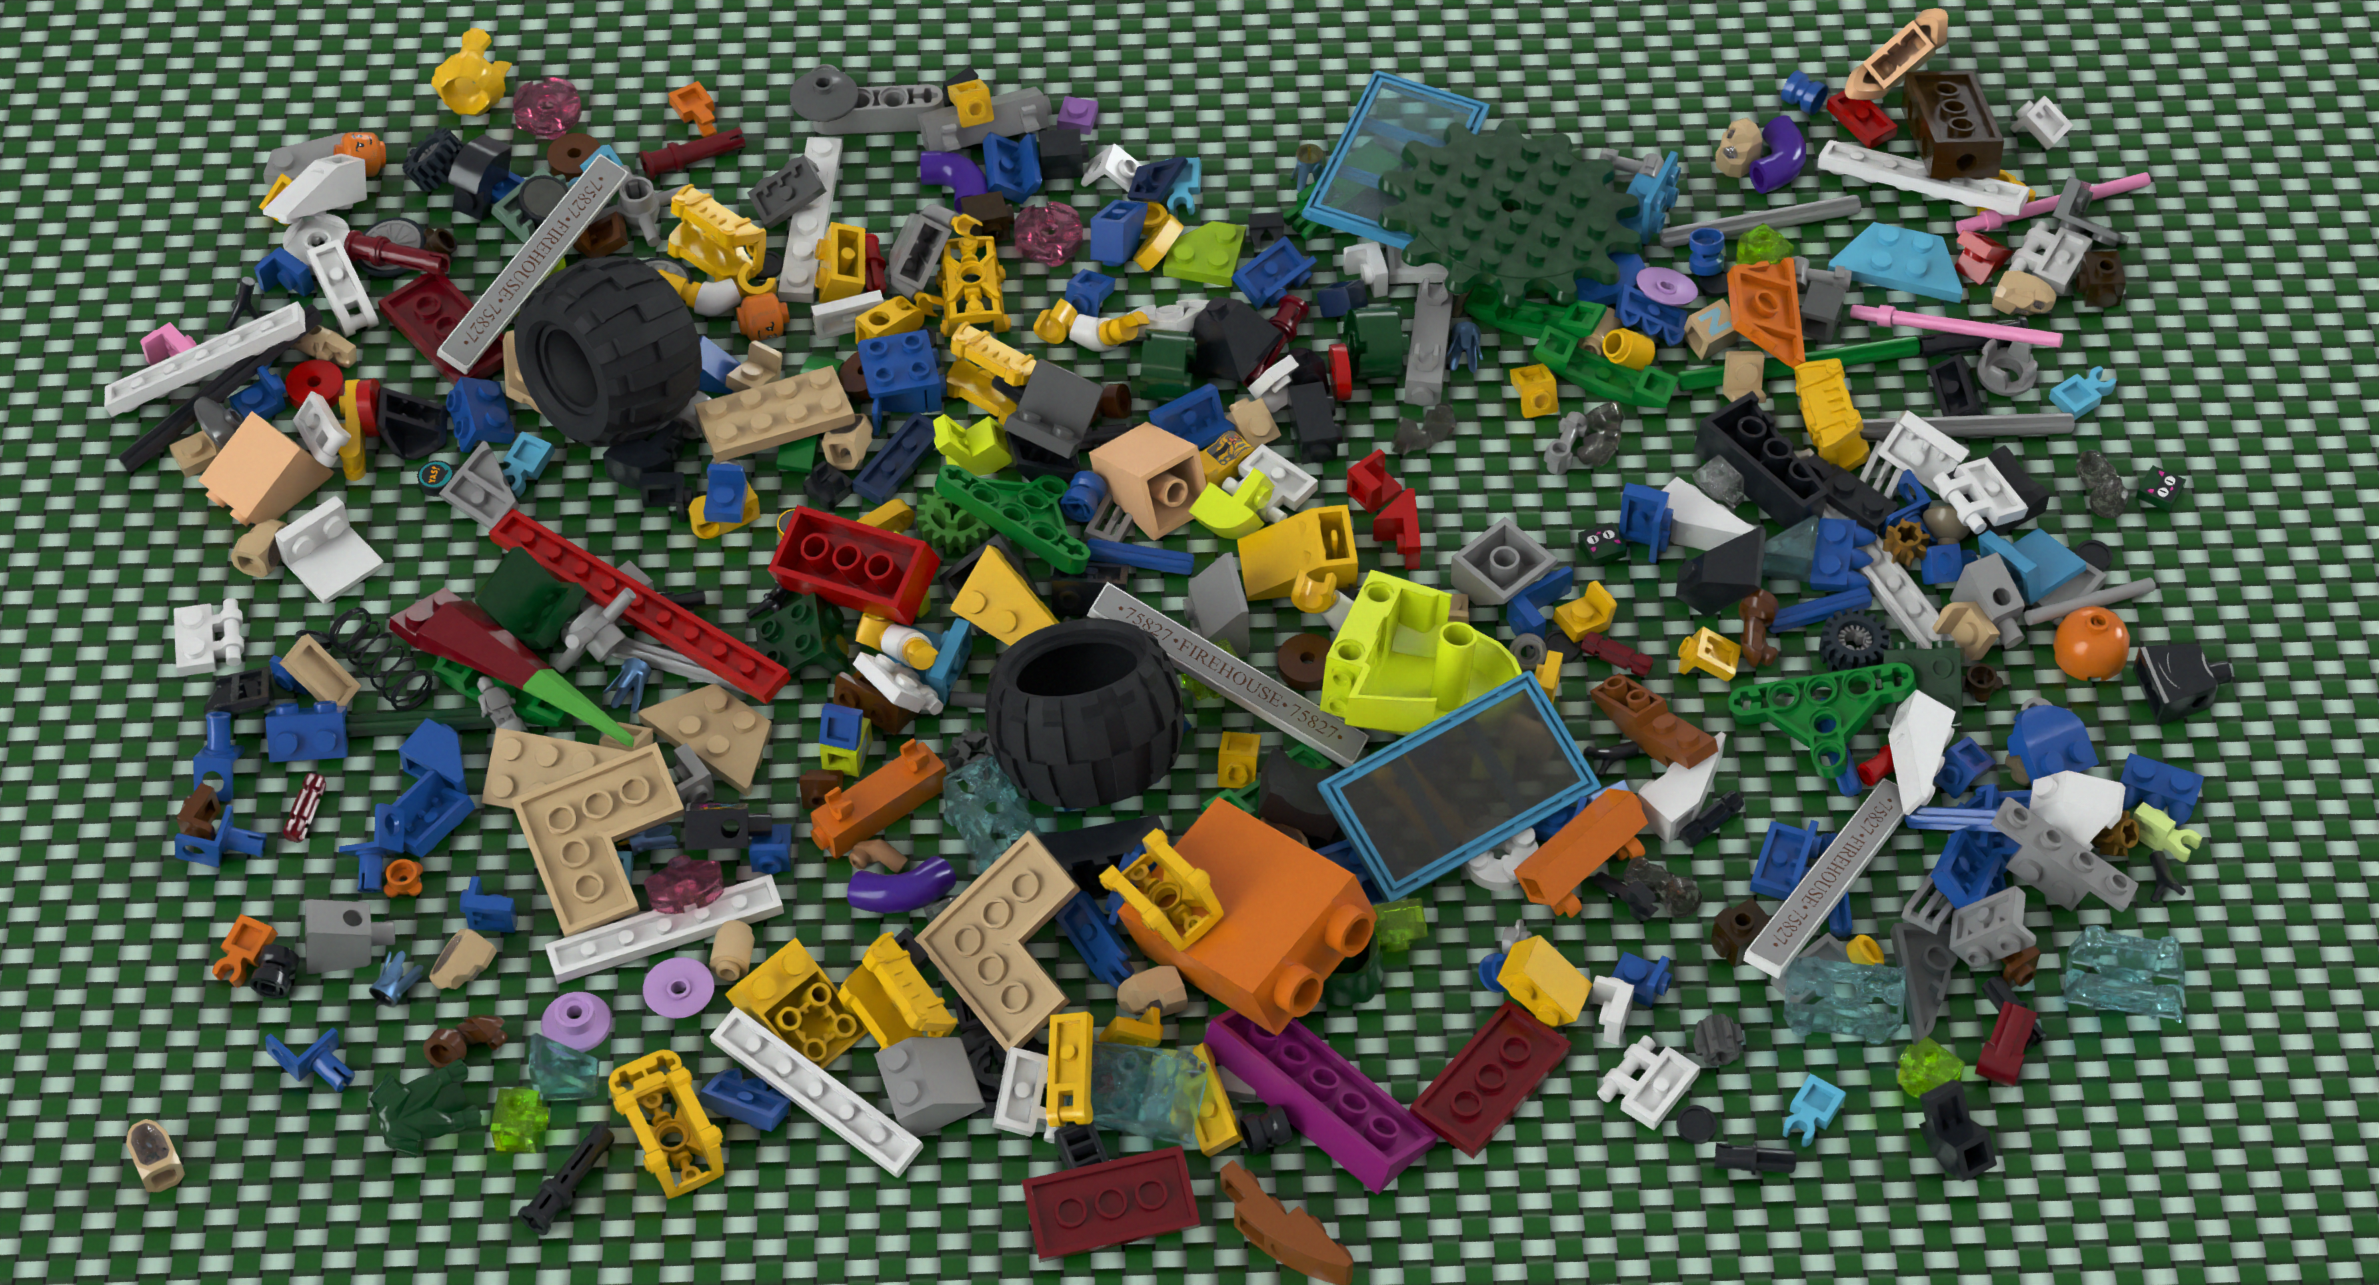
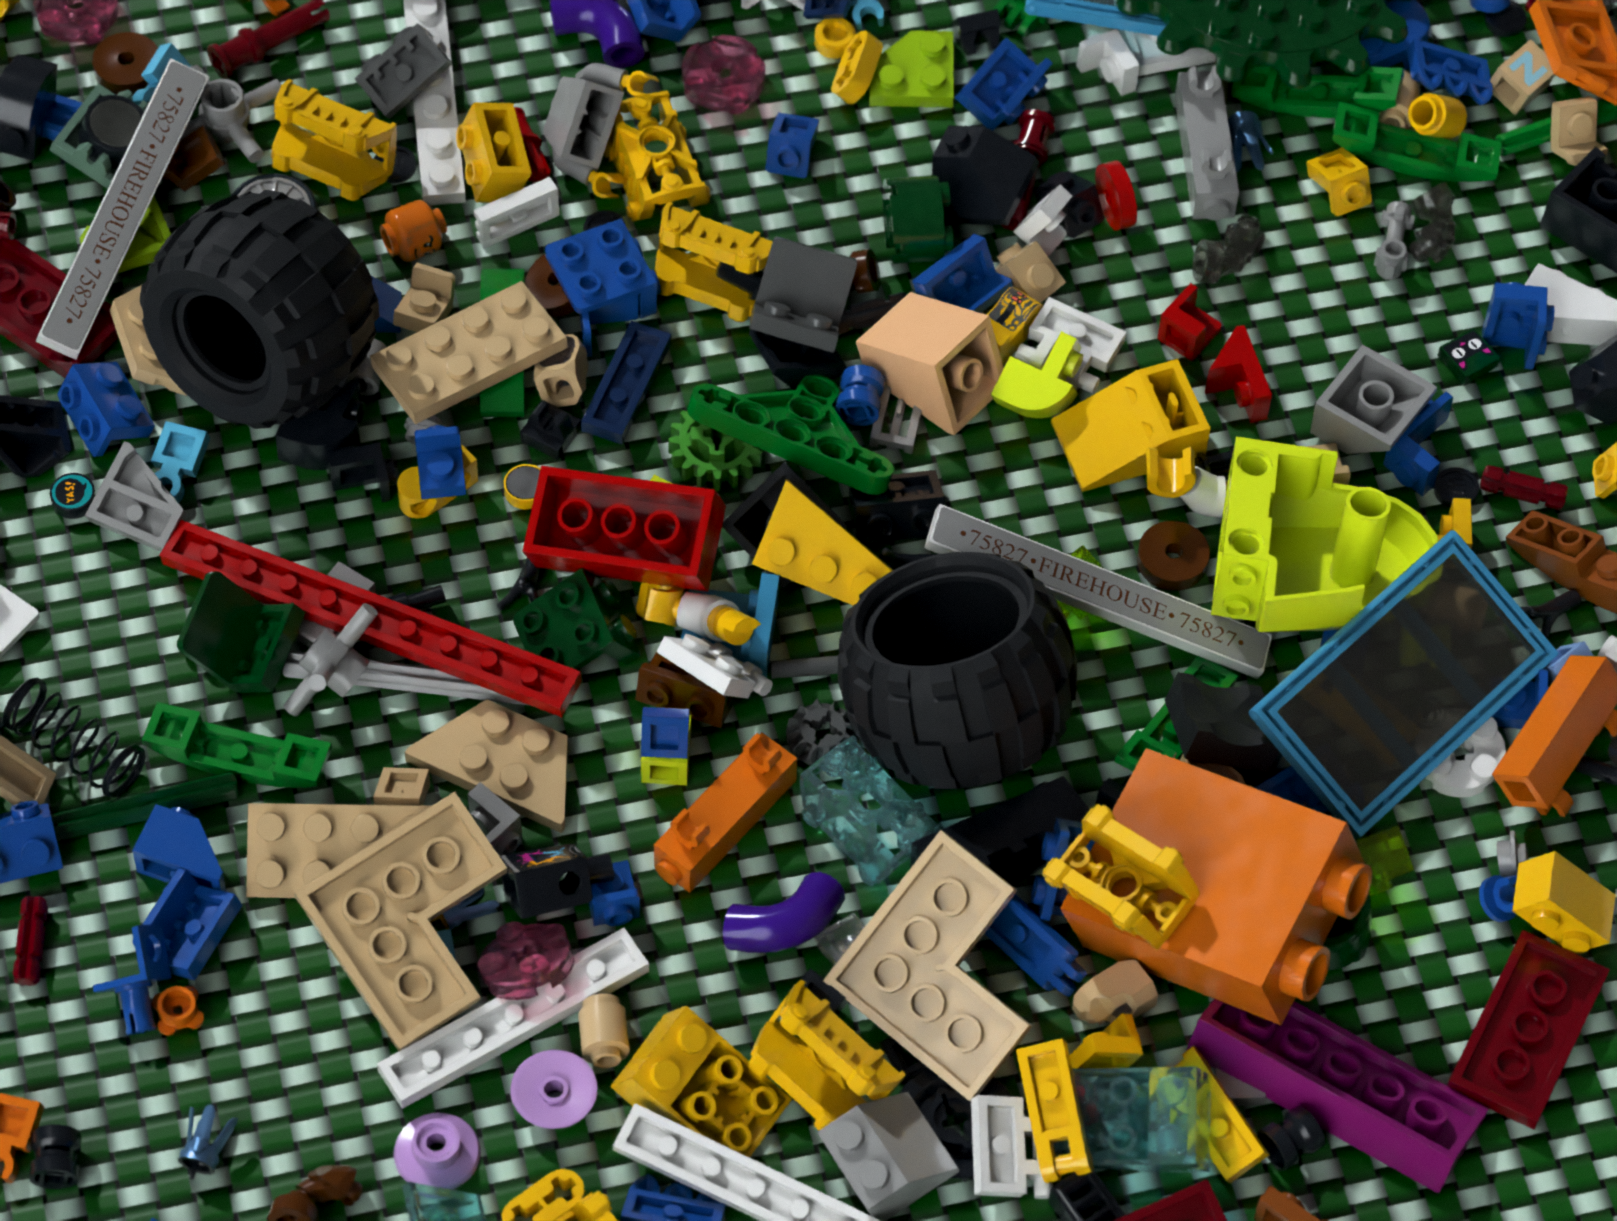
camera: 15 degrees left, 5 degrees up
light grey torso [305,899,395,974] -> none
dark red plate [389,587,634,747] -> none
tan rock [429,928,497,990] -> none
blue bracket [460,876,518,933] -> none
light grey piece [477,676,529,733] -> none
flat silver piece [603,658,652,713] -> none
piece [658,261,777,316] -> none
reddish brown bracket [799,769,844,809] -> none
medium nougat arm [849,839,909,874] -> none
yellow leg [855,296,925,345] -> none
yellow beam [856,498,915,534] -> none
neon yellow brick [933,414,1013,476] -> none
dark brown brick [960,191,1015,243] -> none
yellow piece [1033,298,1150,352] -> none
blue axle [1087,538,1195,575] -> none
blue slope [1090,200,1148,266] -> none
white plate [1125,299,1210,337] -> none
light grey slope [1183,552,1249,658] -> none
yellow bracket [1217,731,1261,789] -> none
black brick [1287,382,1343,465] -> none
dark blue slope [1317,279,1368,318] -> none
dark green brick [1343,306,1410,380] -> none
light grey plate [1509,633,1547,671] -> none
yellow bracket [1552,580,1617,643] -> none
lavender piece [1636,267,1698,307] -> none
clear bracket [1693,454,1744,509] -> none

